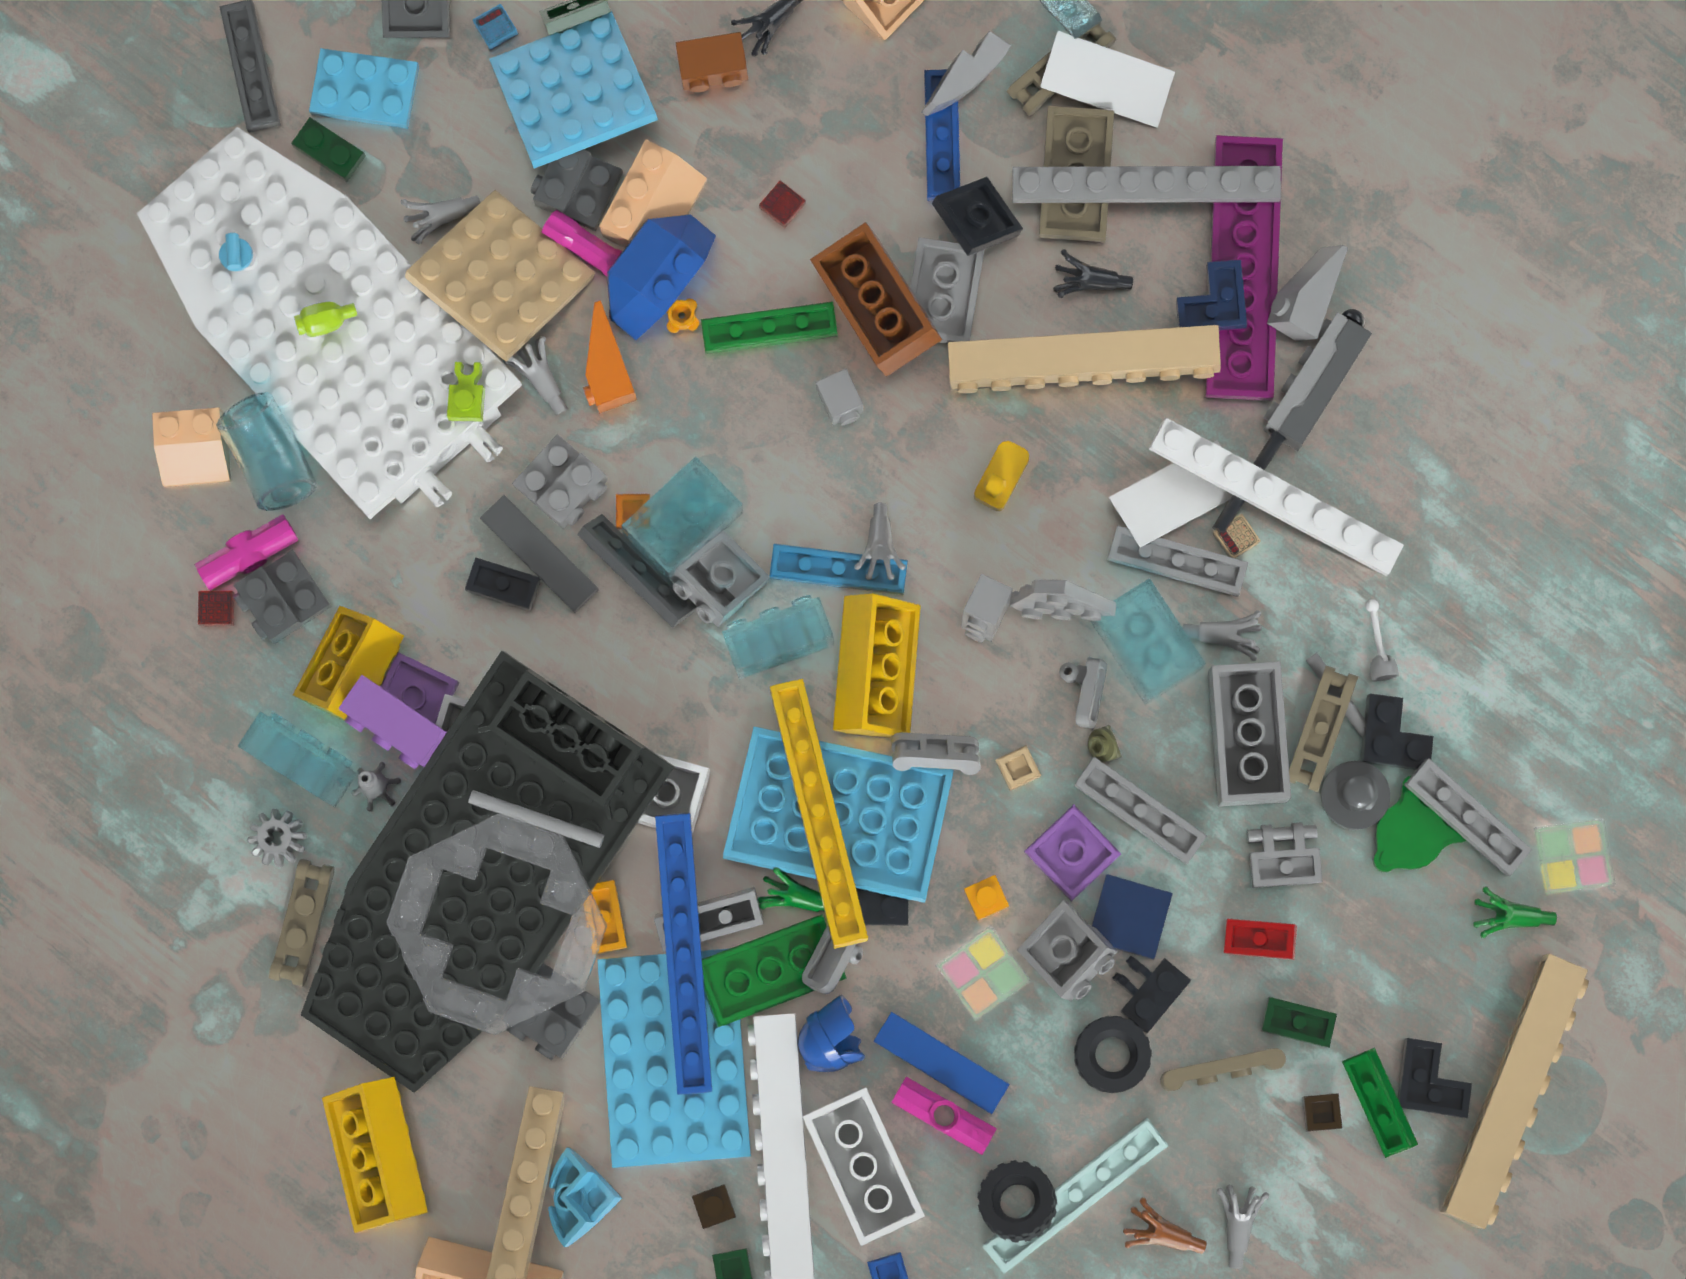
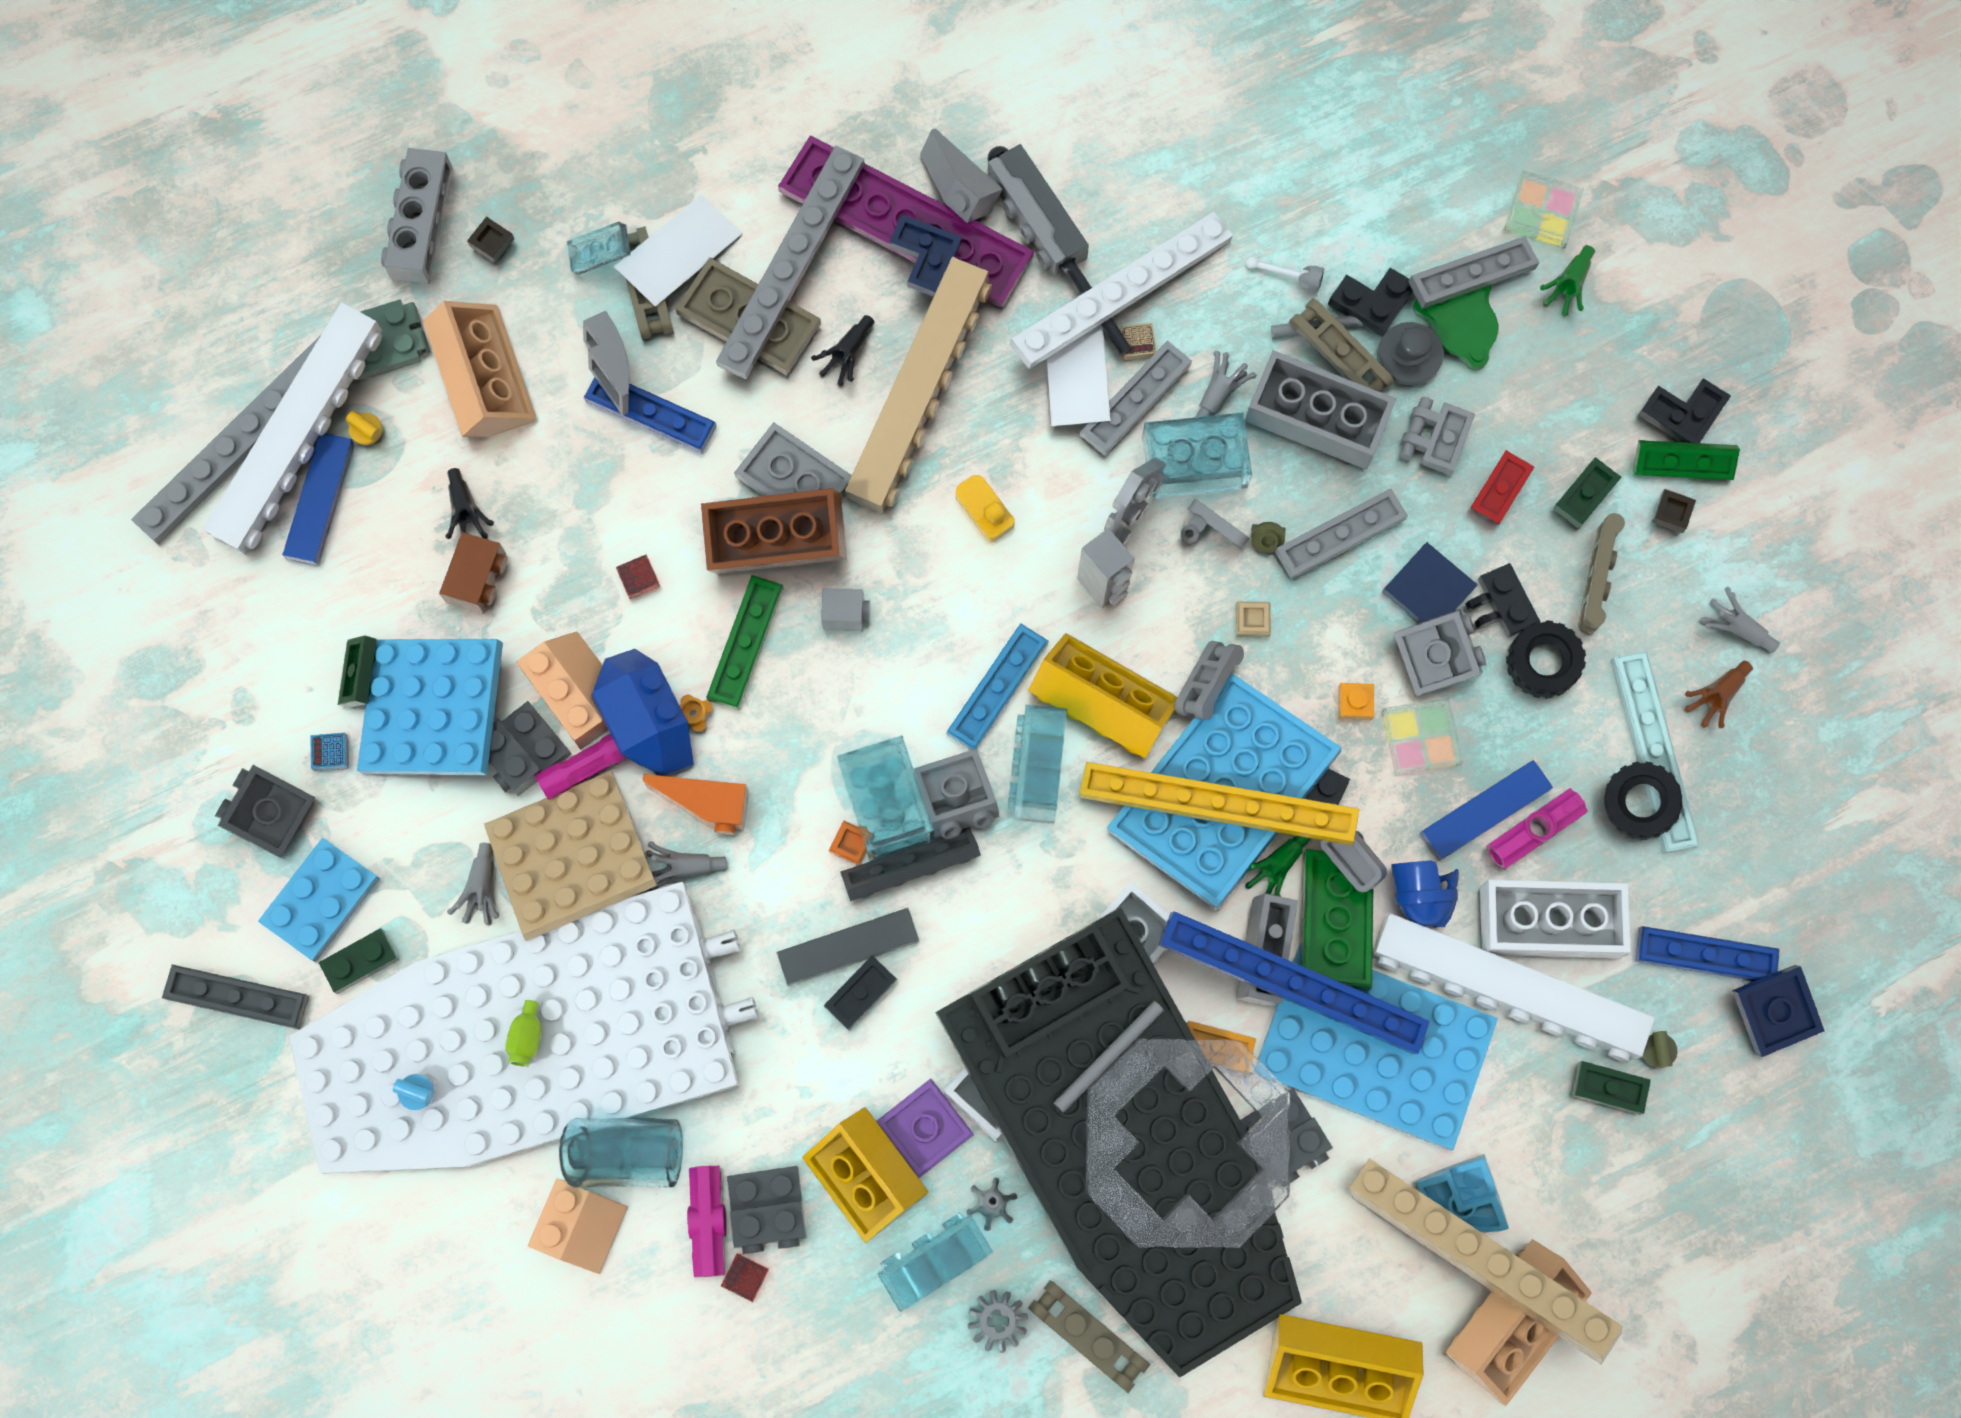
camera: 70 degrees left, 5 degrees down
medium lavender brick [338,675,447,770] -> none
lime plate [447,362,485,422] -> none
light grey plate [512,434,608,529] -> none
dark brown plate [692,1184,736,1229] -> none
light grey piece [854,502,906,580] -> none
black plate [932,177,1023,256] -> none
medium lavender tile [1024,804,1121,902] -> none
tan brick [1440,954,1589,1229] -> none

